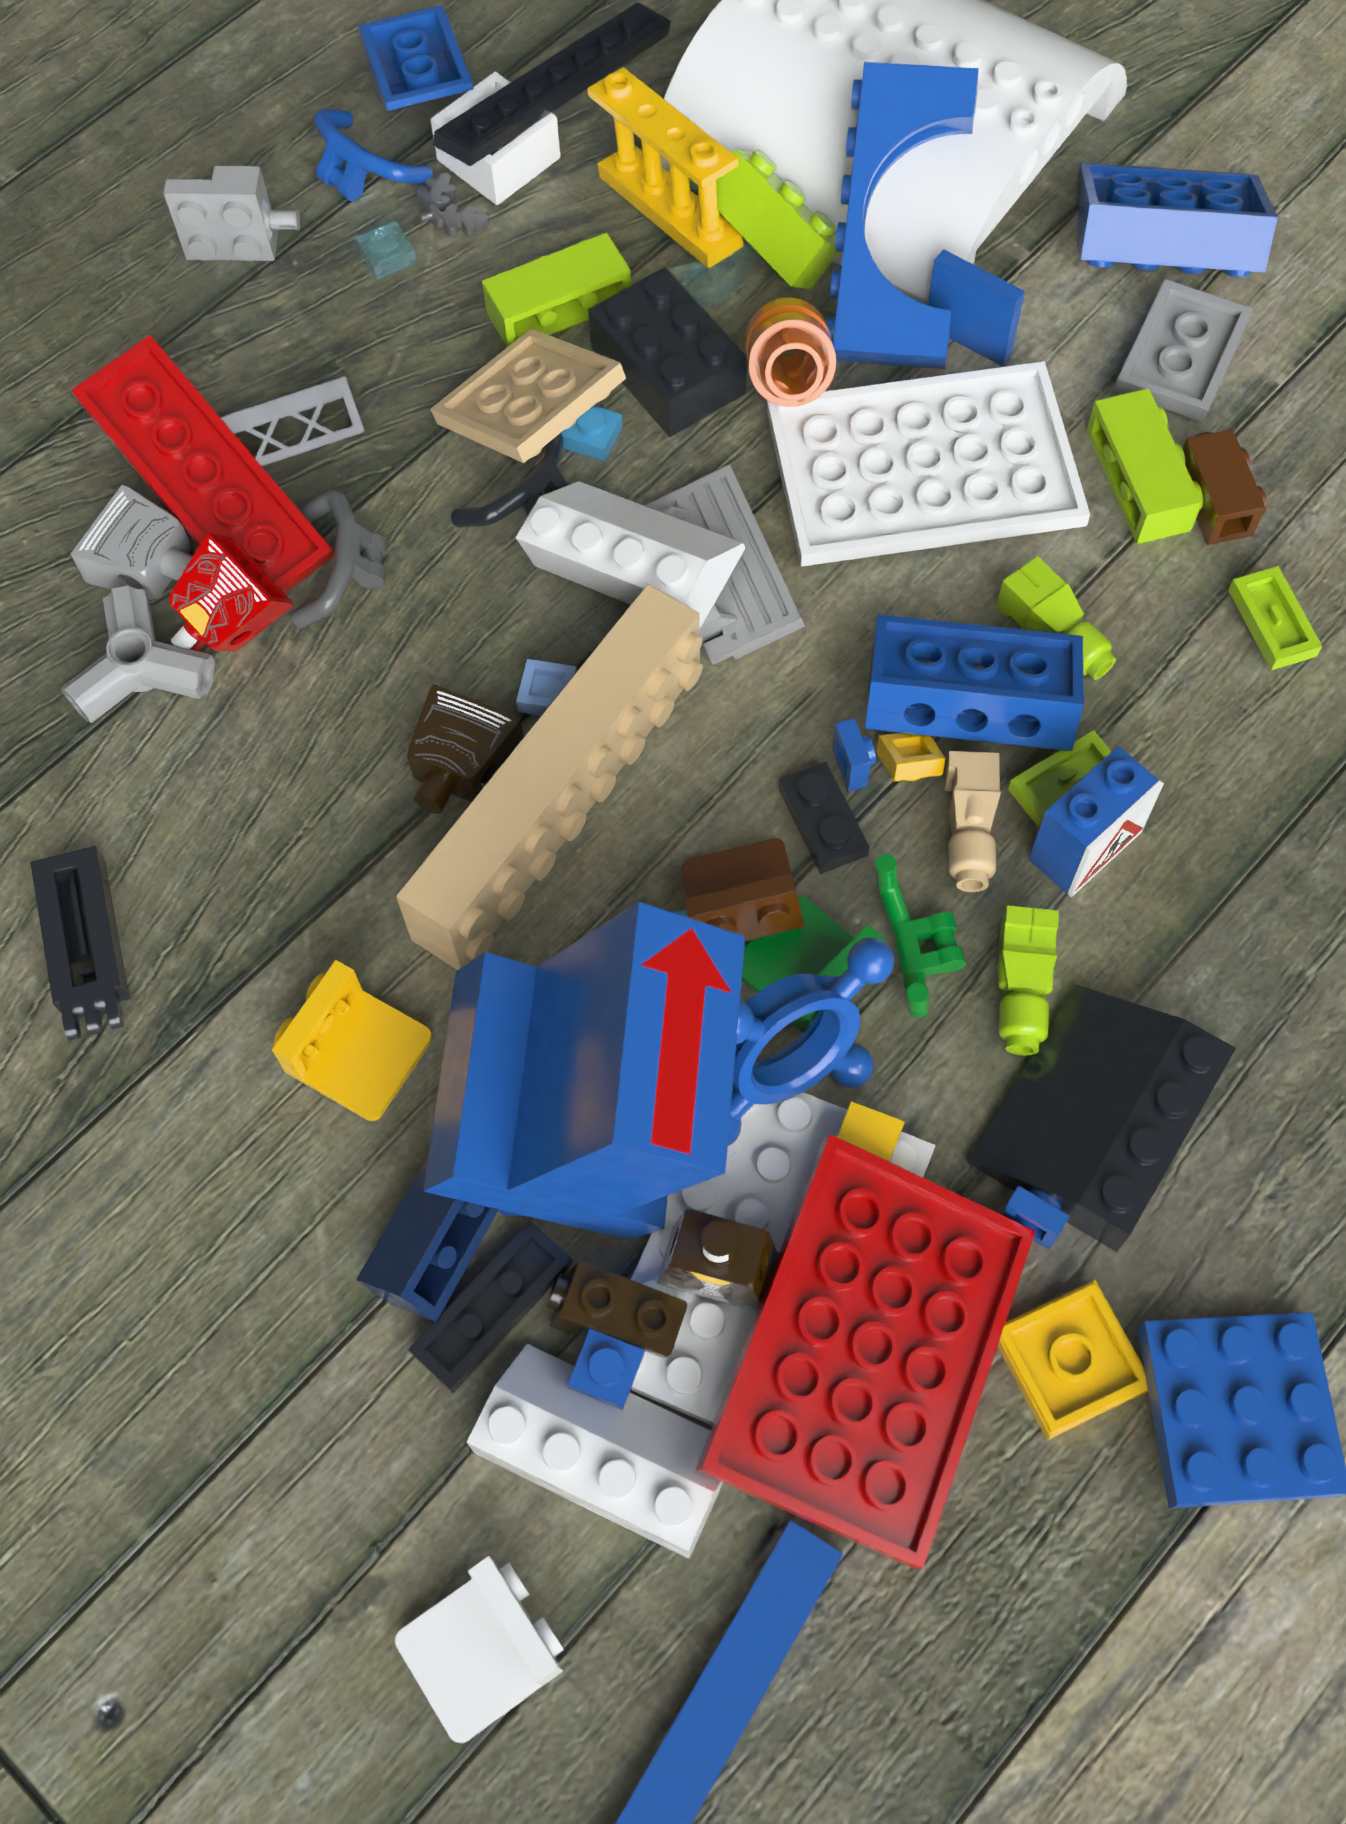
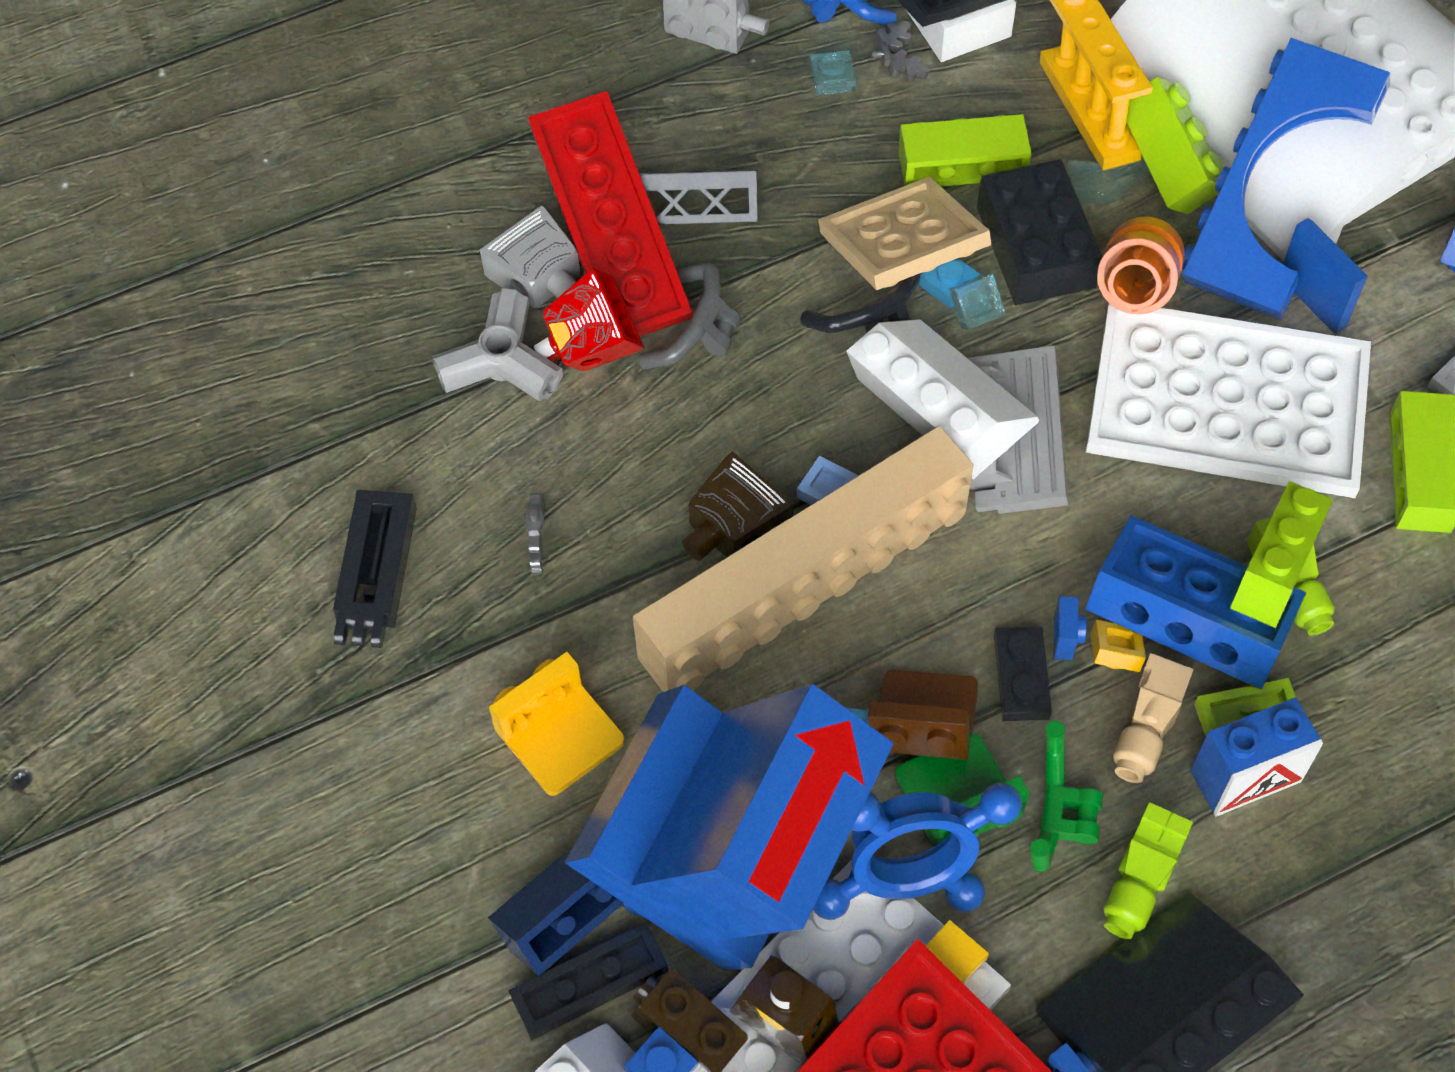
camera: 20 degrees right, 5 degrees down
none -> flat silver animal [525,493,544,574]
none -> clear light blue plate [949,273,1006,330]
none -> lime brick [1230,481,1334,628]

